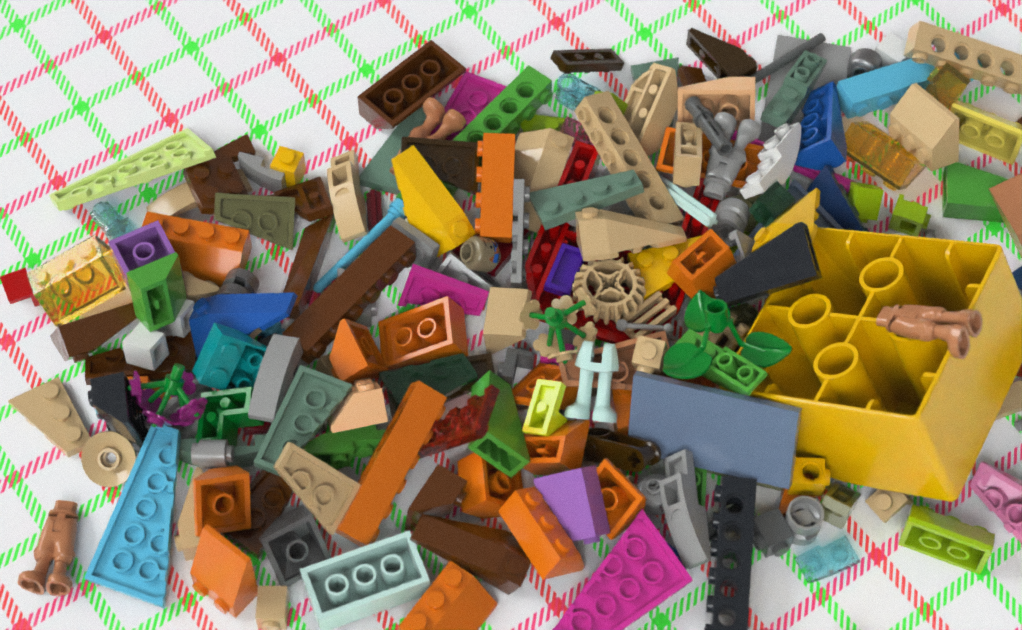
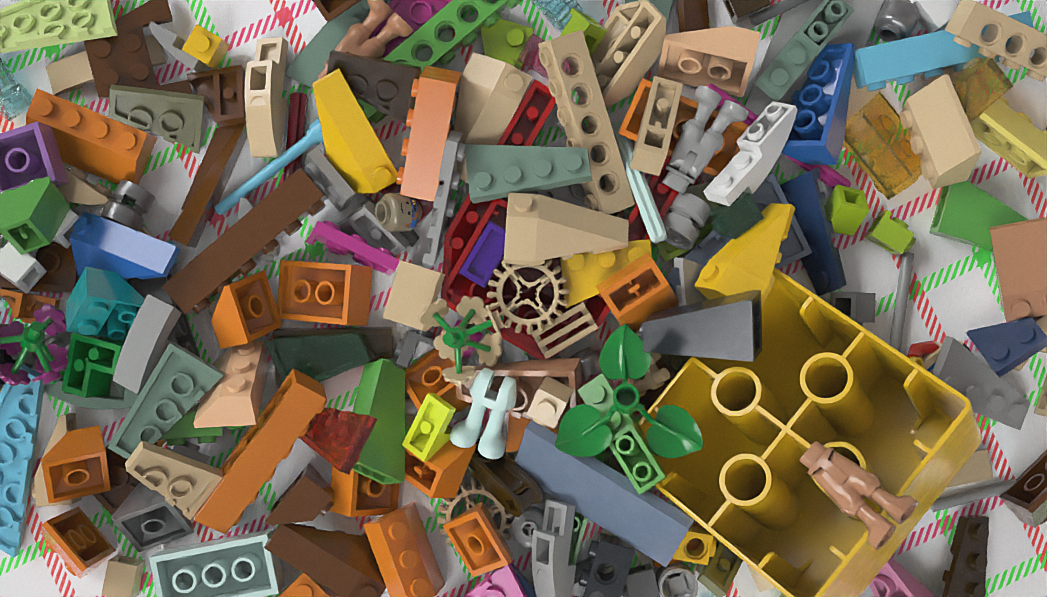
camera: 10 degrees right, 30 degrees up
light grey brick [191,440,234,468] -> none
medium lavender slope [533,465,610,545] -> none
light grey hinge [616,319,674,334] -> none
dark grey pin [685,96,733,156] -> none

